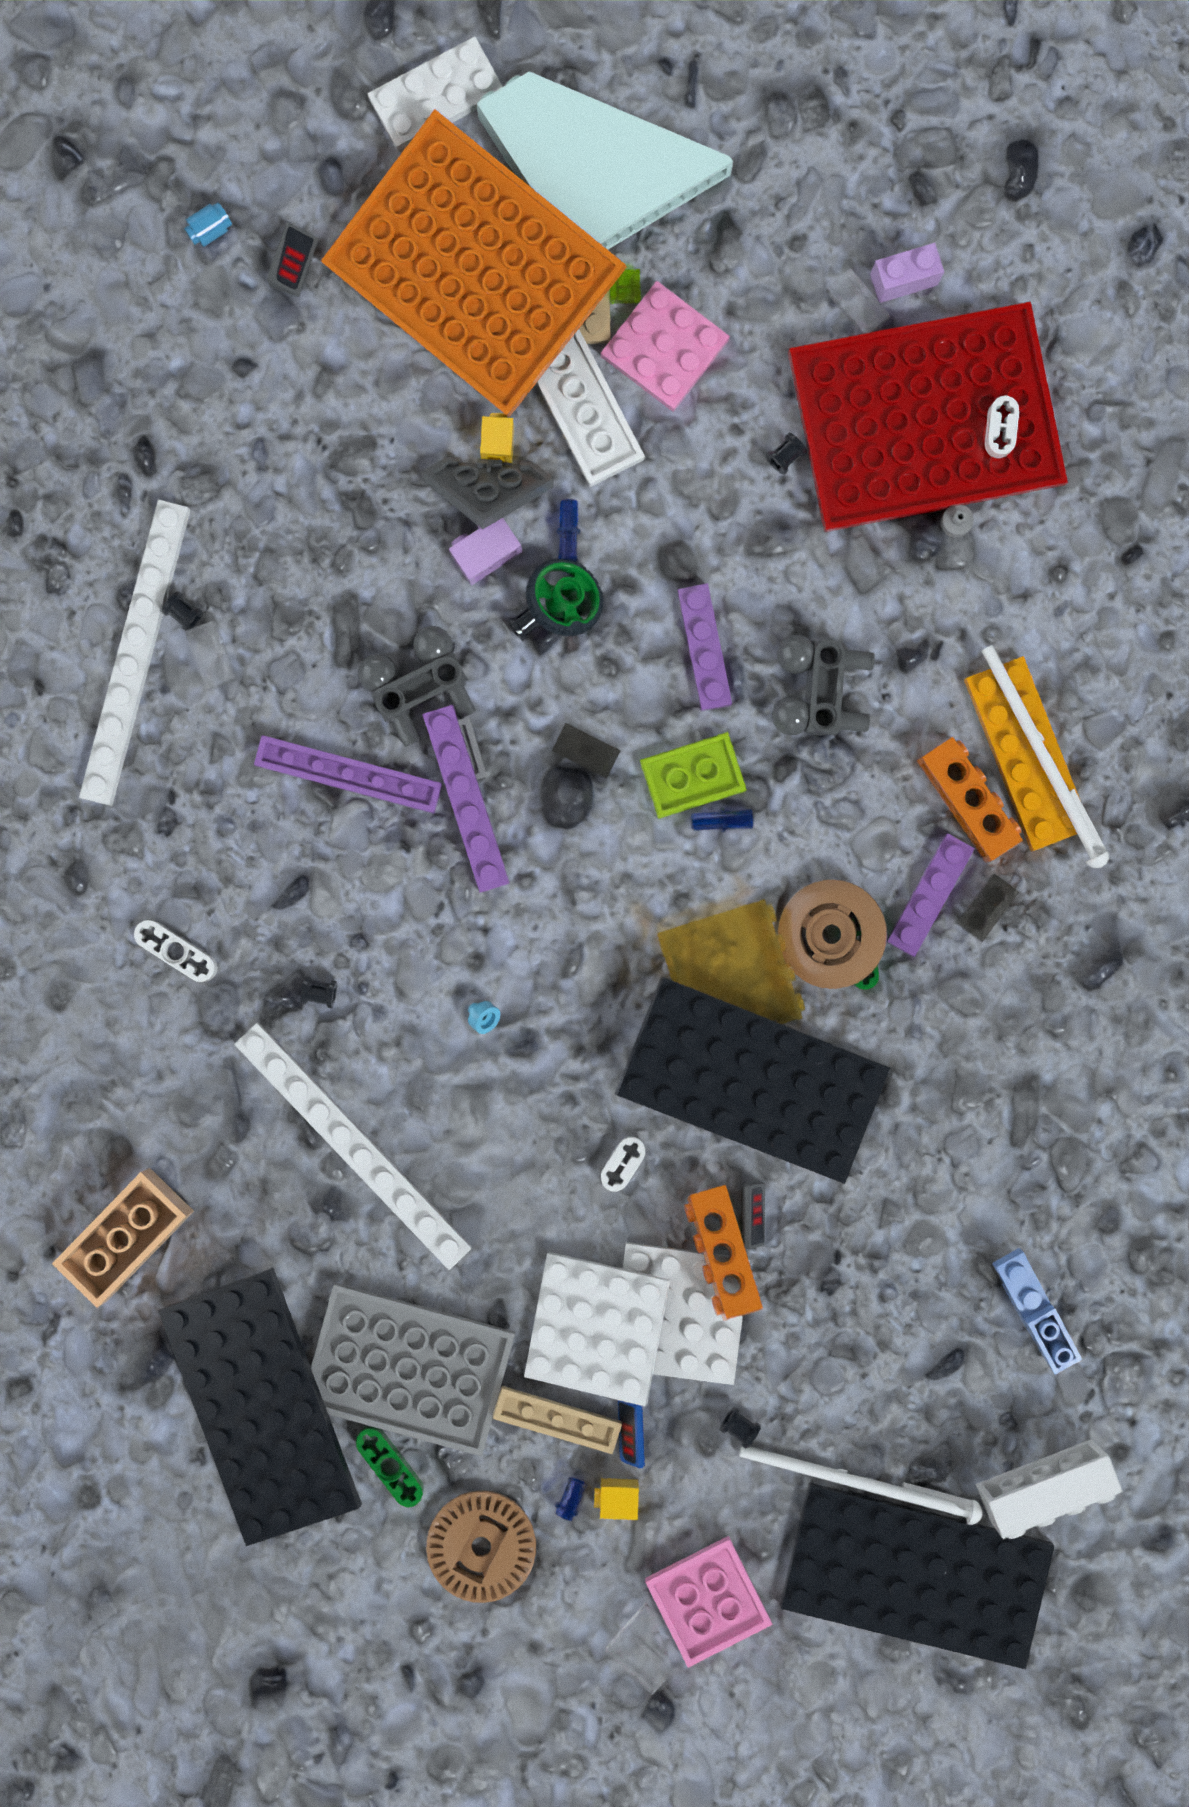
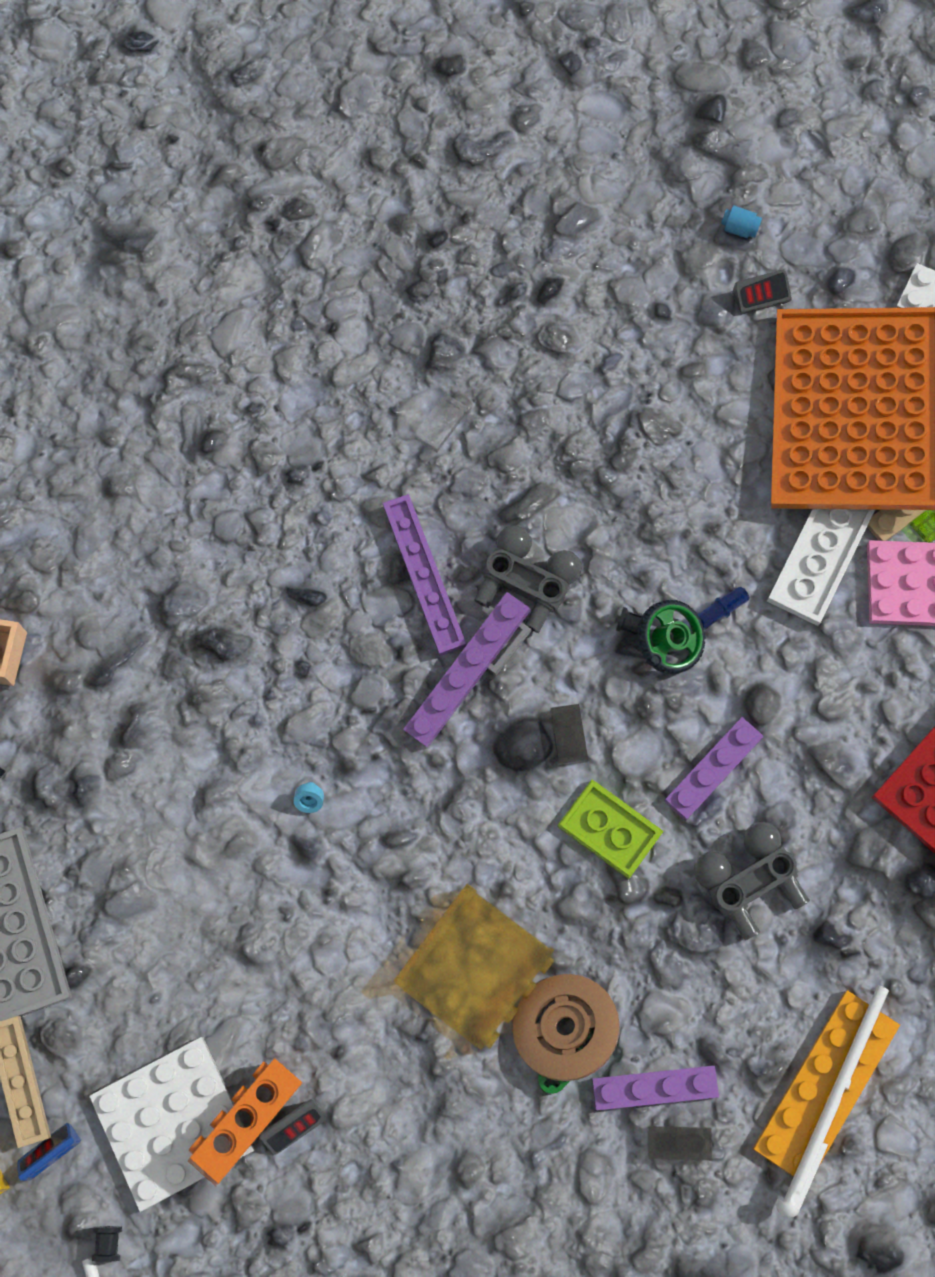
camera: 55 degrees right, 15 degrees down
white plate [79,500,191,806] -> none
white beam [134,920,217,982] -> none
black bush [161,591,204,632] -> none
white plate [234,1023,472,1270] -> none
black bush [300,976,337,1008] -> none
dark grey plate [422,457,554,529] -> none
lavender brick [449,518,522,586] -> none
yellow brick [480,413,514,463] -> none
white plate [524,1252,670,1406] -> none
white beam [601,1136,645,1192] -> none
black plate [615,976,890,1184] -> none
clear blue axle [690,808,753,833] -> none
black bush [766,433,807,475] -> none
orange brick [916,737,1023,863] -> none

